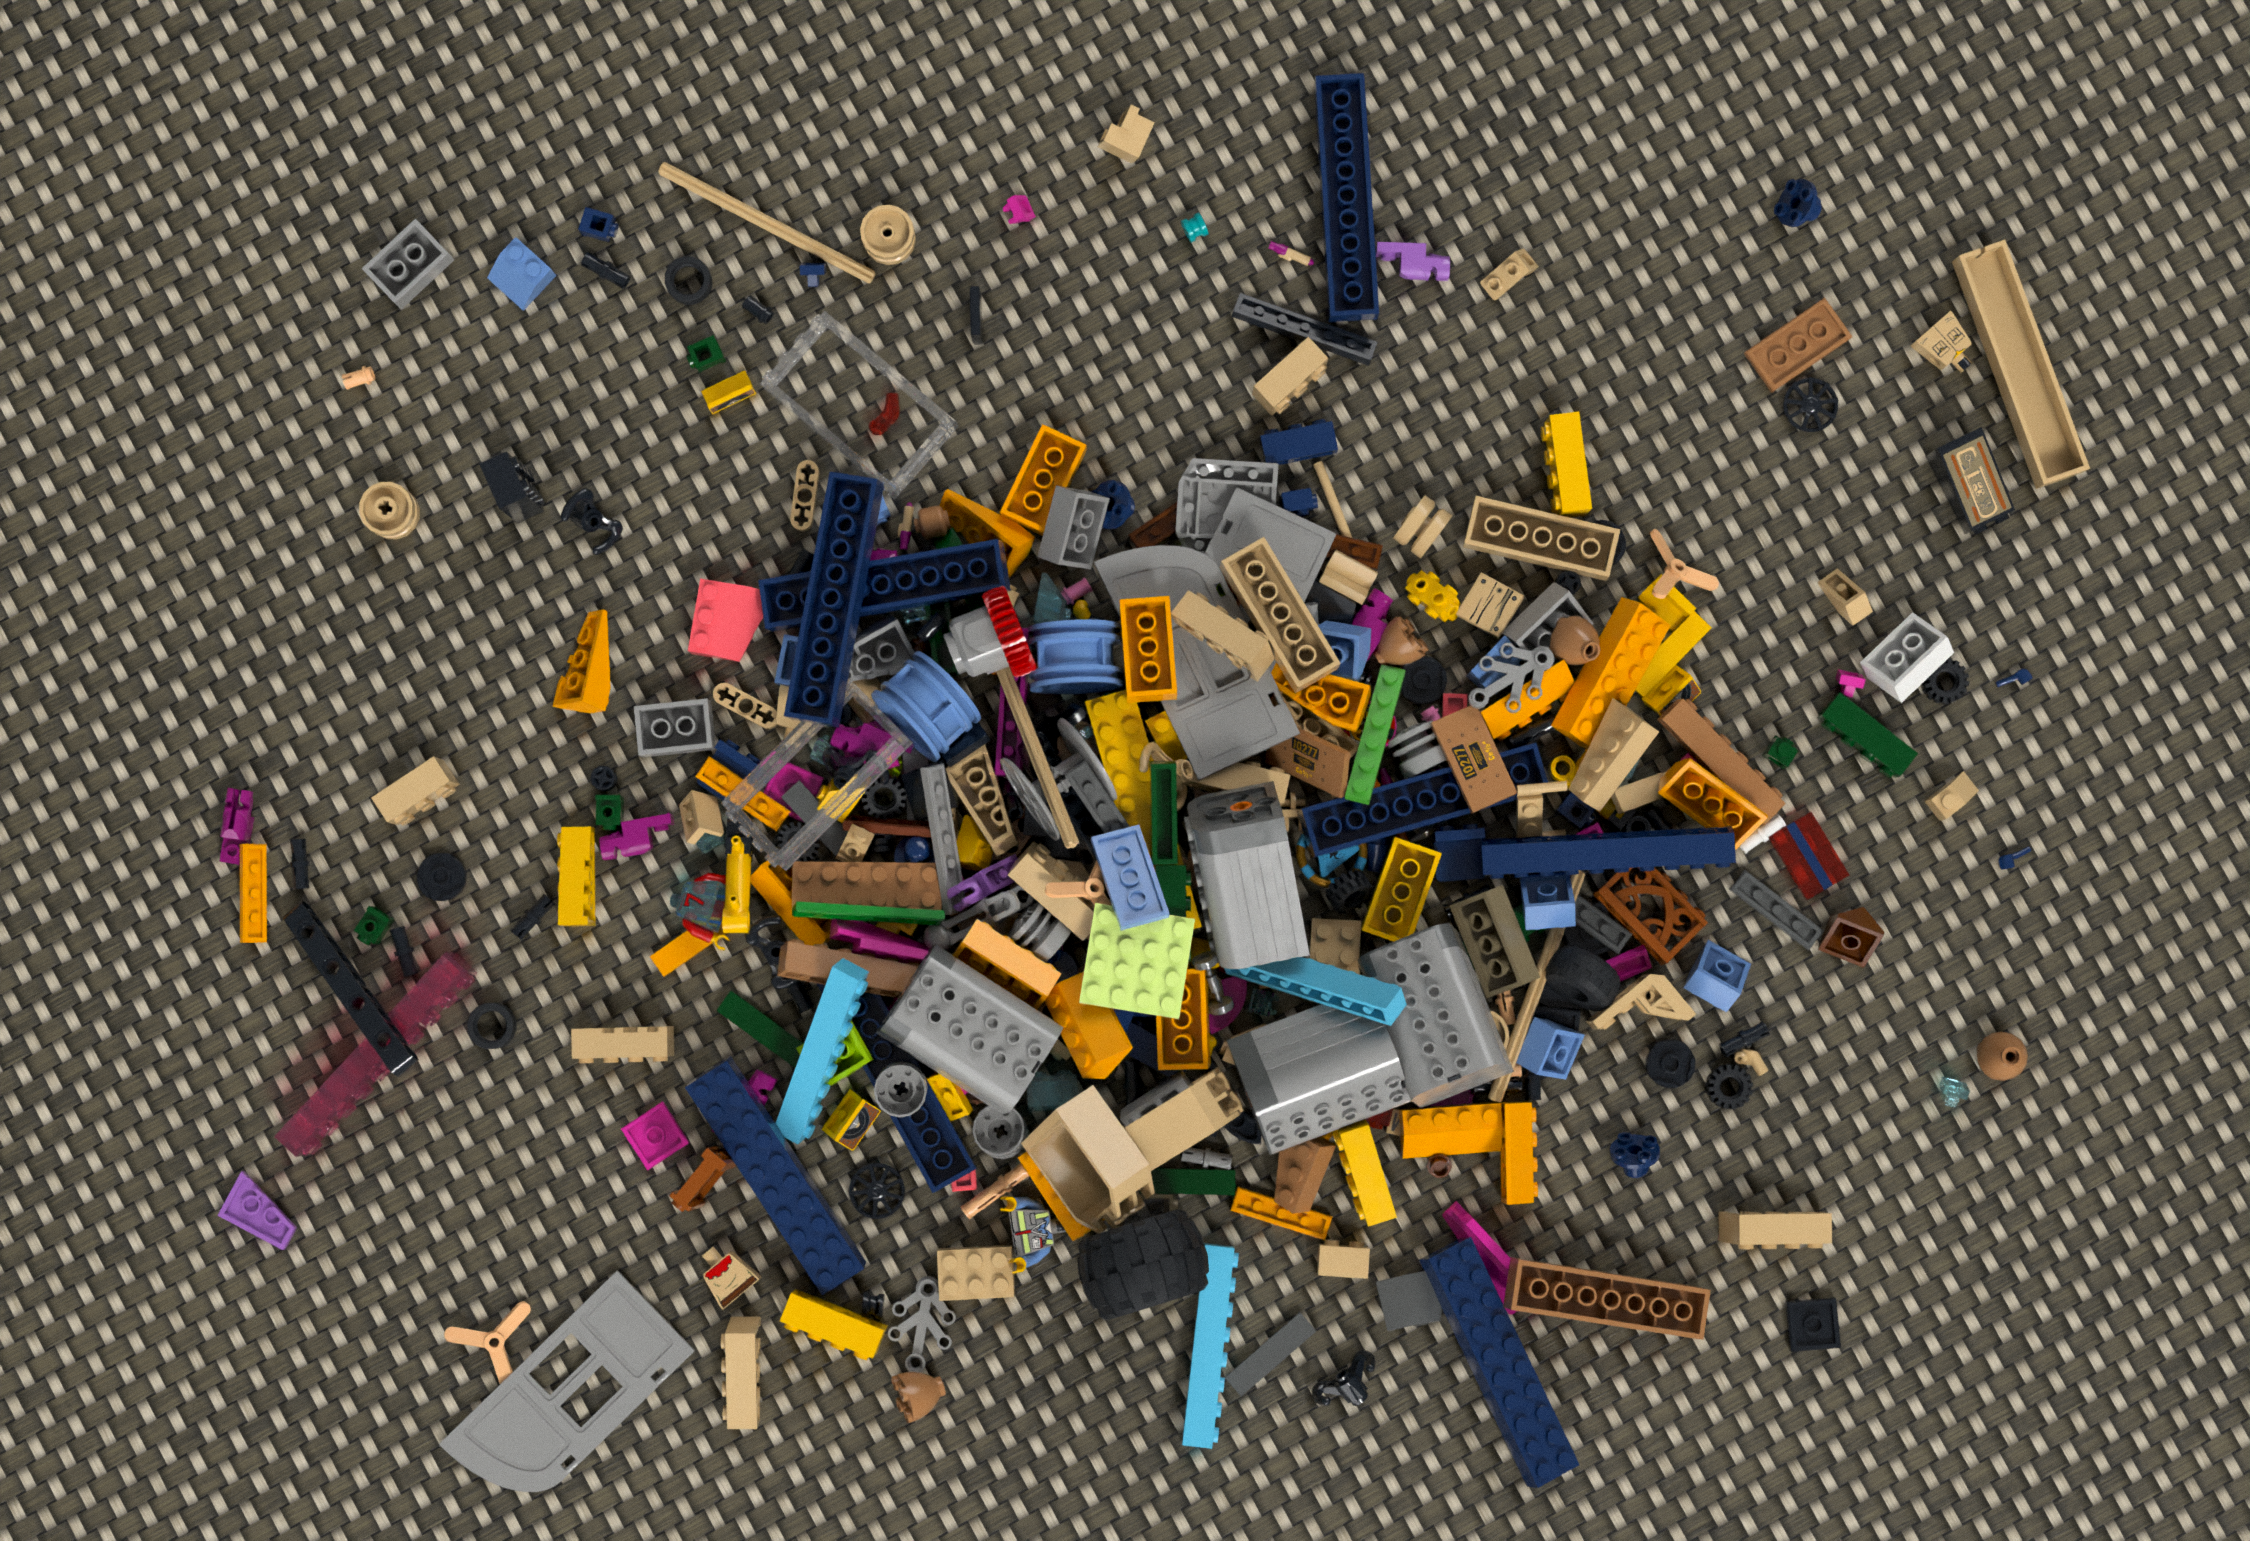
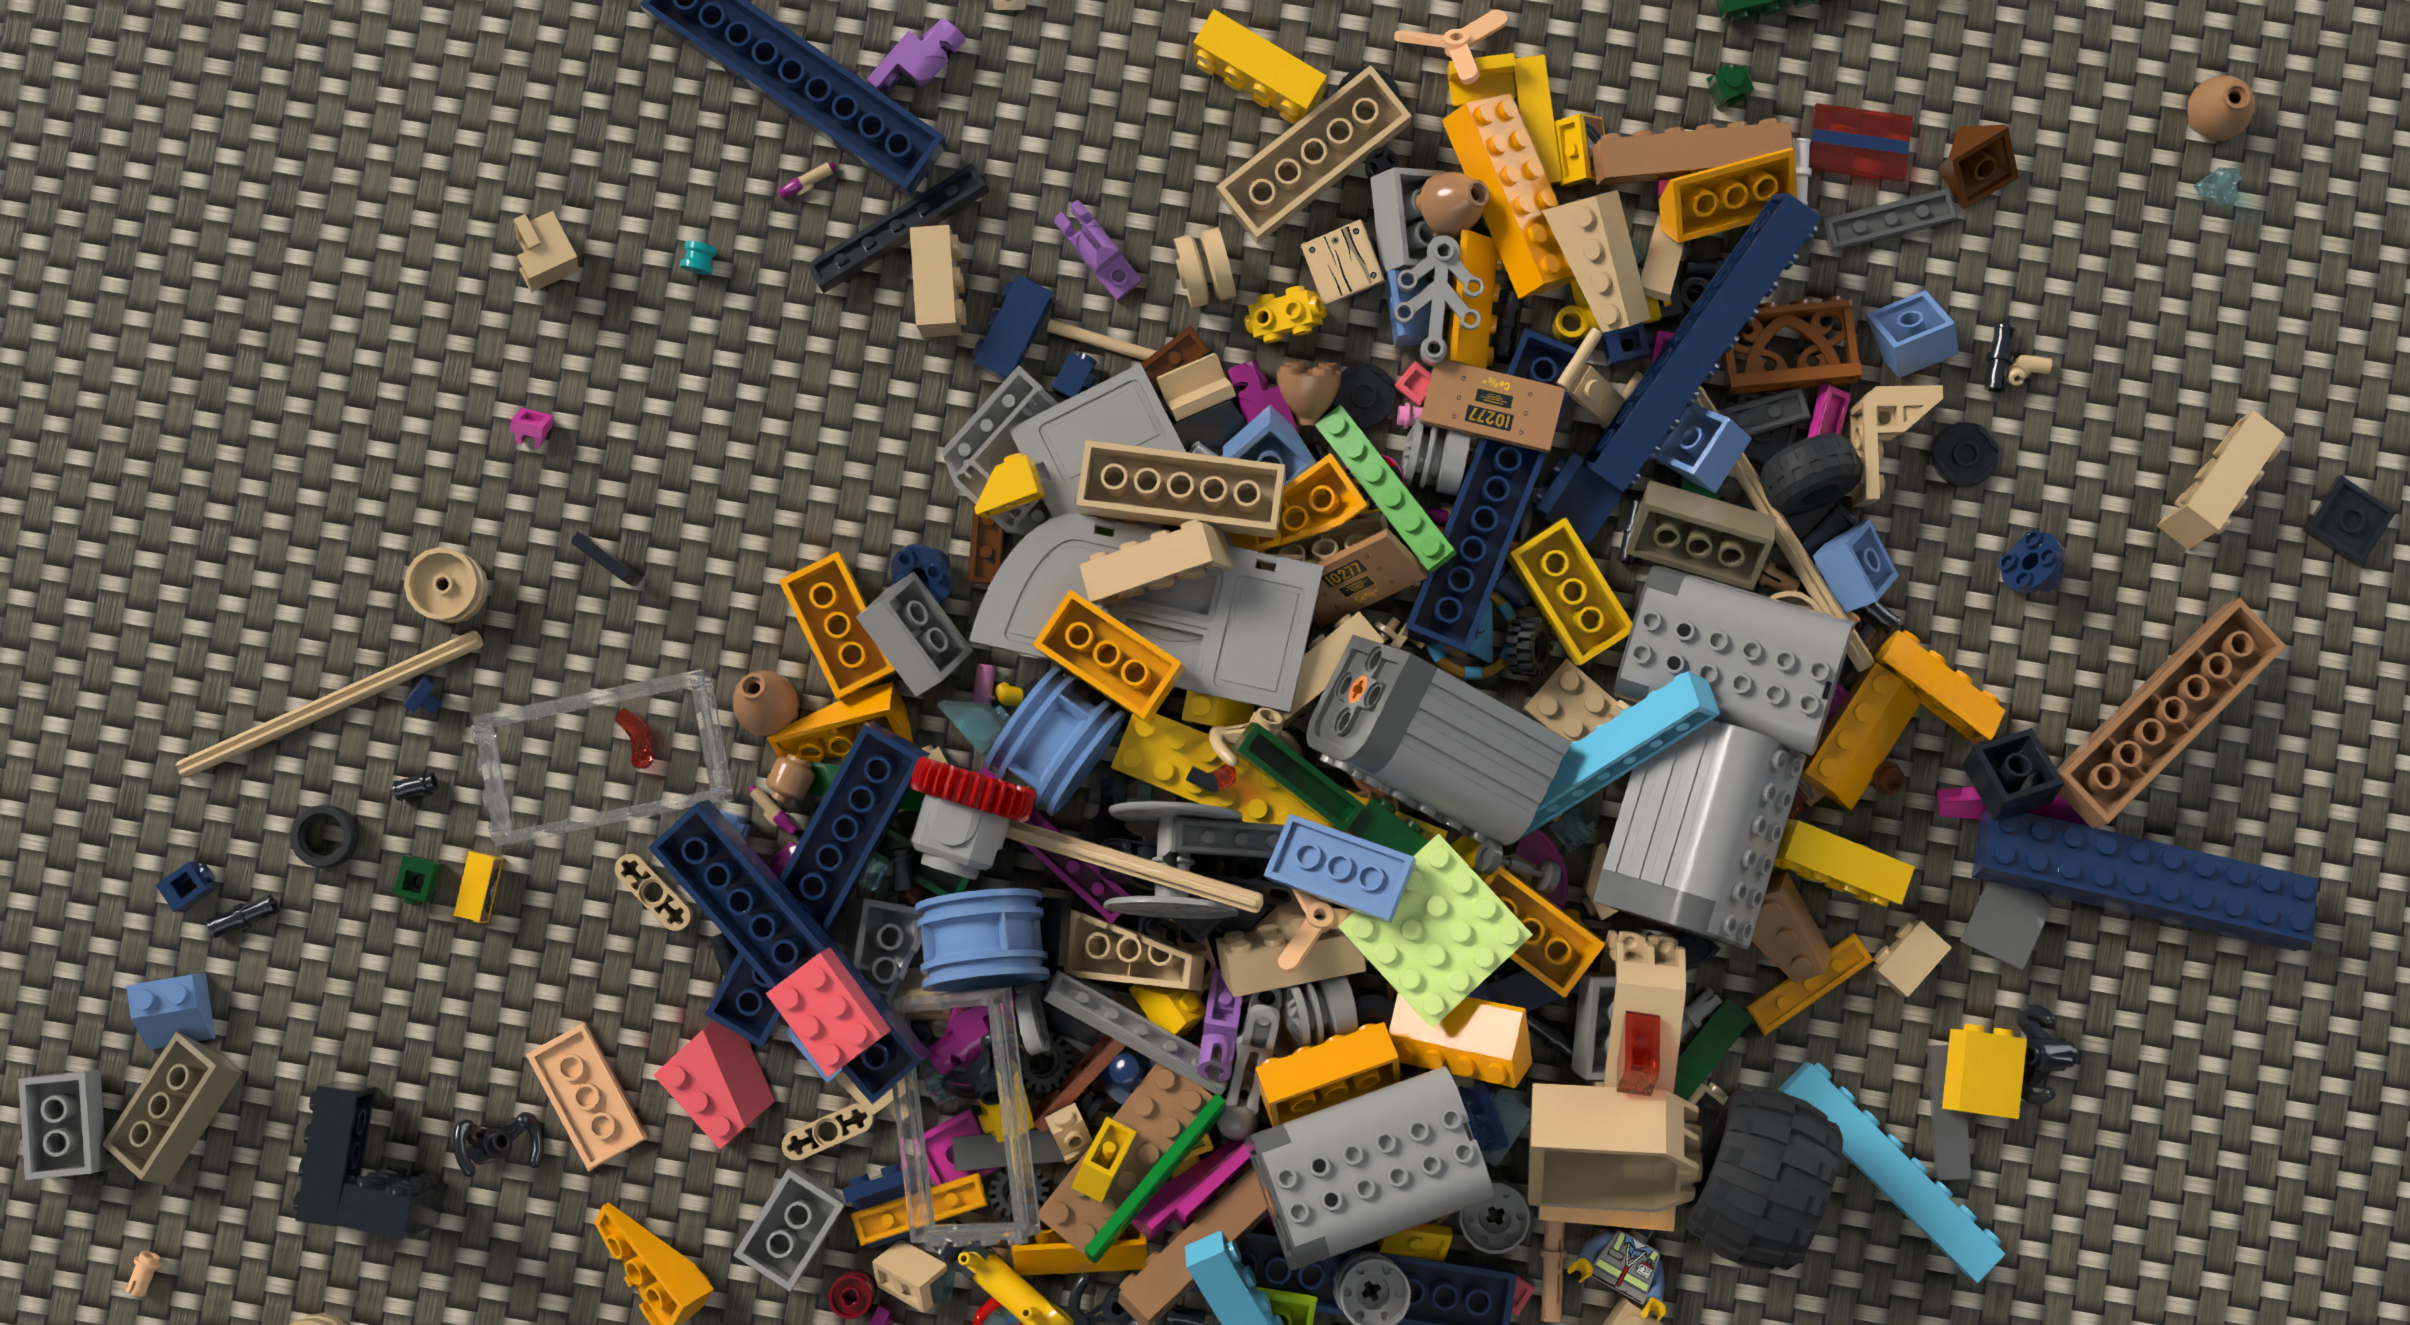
camera: 50 degrees left, 0 degrees up
black tyre [1705,1064,1753,1109] -> none
none -> dark tan slope [102,1031,243,1186]
none -> black brick [293,1081,376,1227]
none -> light nougat tile [526,1022,649,1171]
none -> medium nougat piece [732,670,799,737]
none -> coral brick [766,947,891,1077]
none -> dark red wheel [828,1269,877,1319]
none -> yellow slope [974,453,1046,519]
none -> light grey beam [1015,990,1050,1055]
none -> medium lavender plate [1054,200,1142,302]
none -> yellow slope [1071,1117,1137,1203]
none -> arm [1186,764,1237,793]
none -> clear blue bracket [1457,1082,1510,1156]
none -> clear red slope [1616,1011,1660,1097]
none -> yellow brick [1942,1023,2027,1119]
none -> black slope [1962,728,2064,821]

